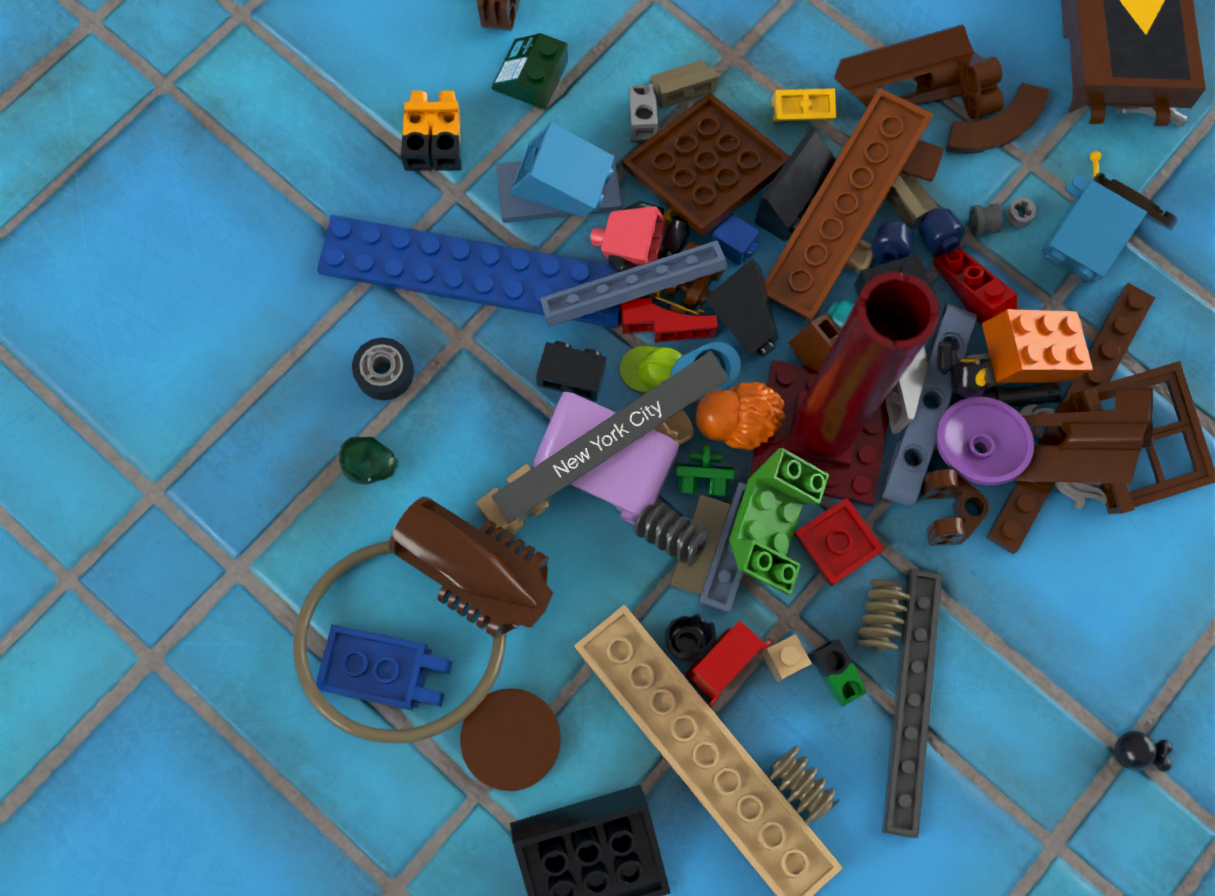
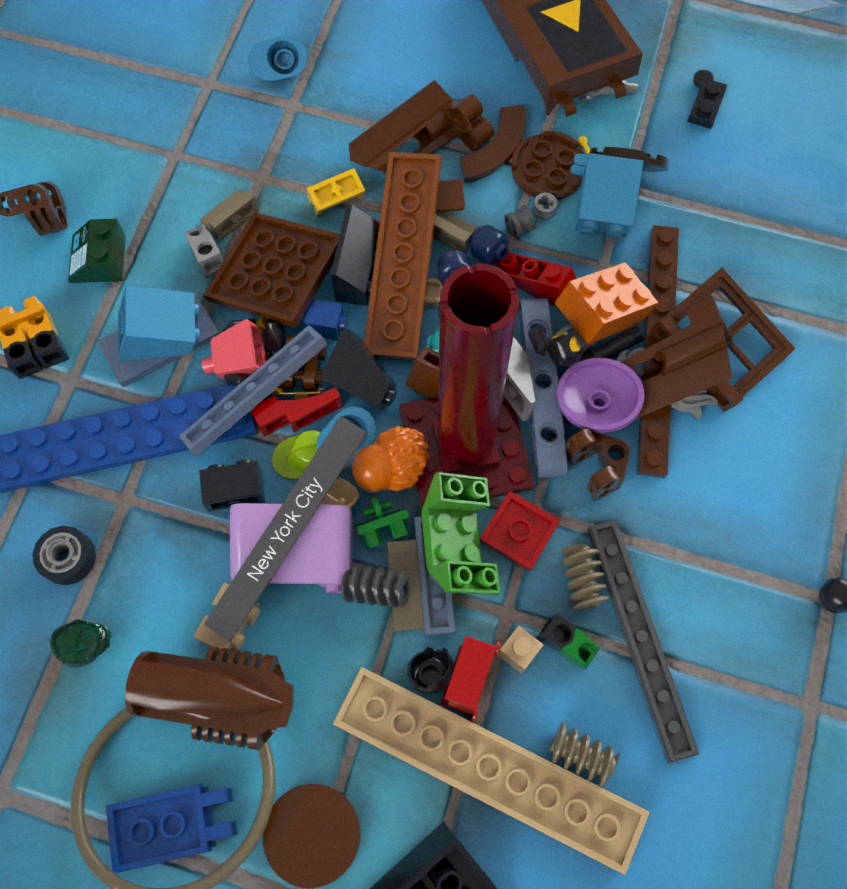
camera: 20 degrees left, 5 degrees down
none -> reddish brown tile [511,131,584,200]

